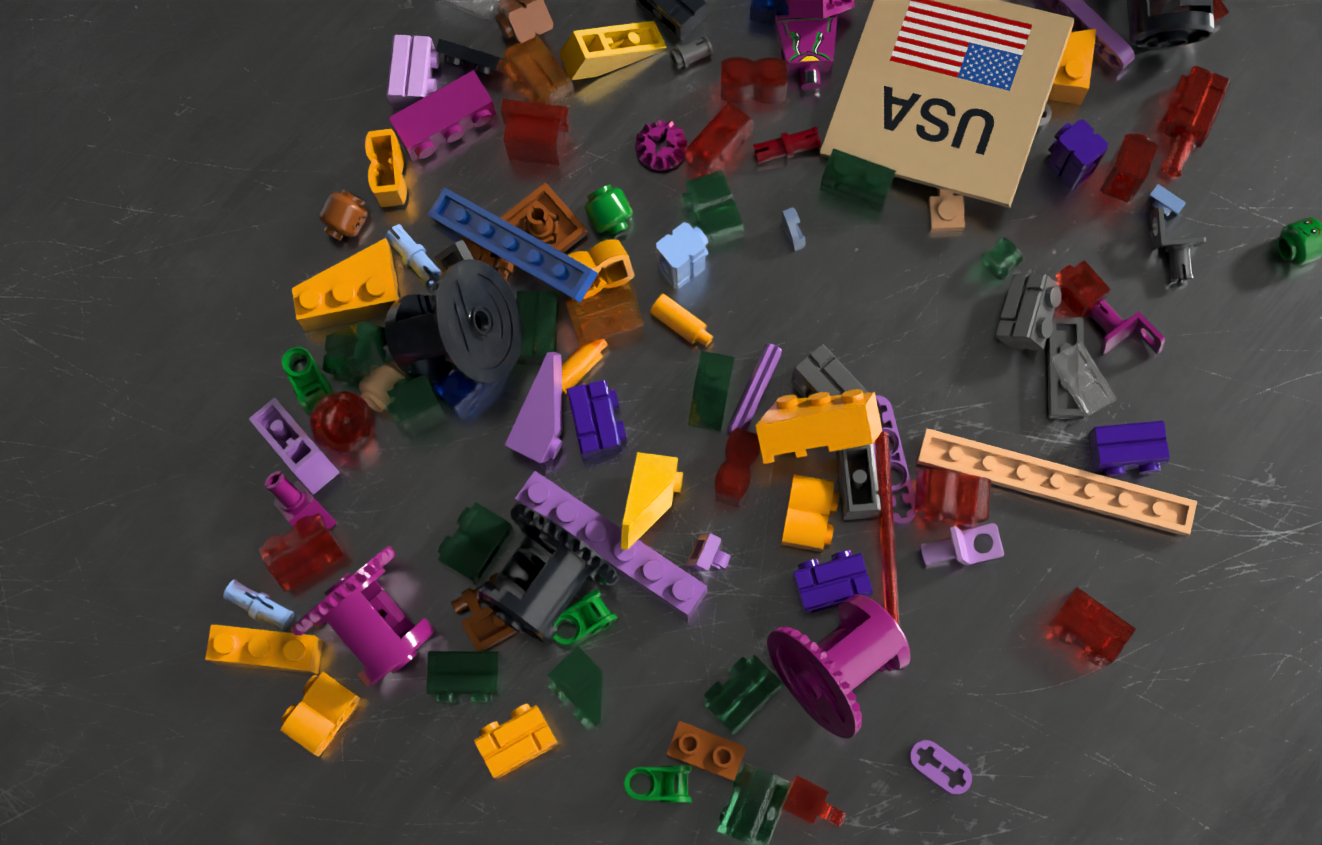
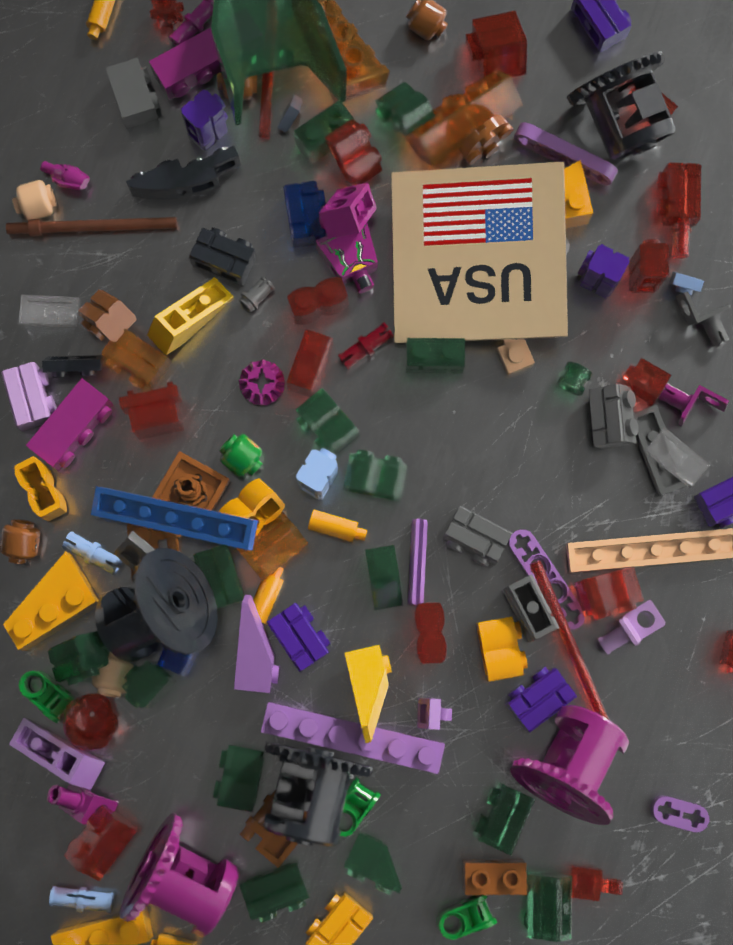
camera: 30 degrees left, 5 degrees up
light orange wedge [755,389,882,464] -> none
sand blue tile [781,207,806,251] -> none
none -> clear green brick [343,450,407,502]

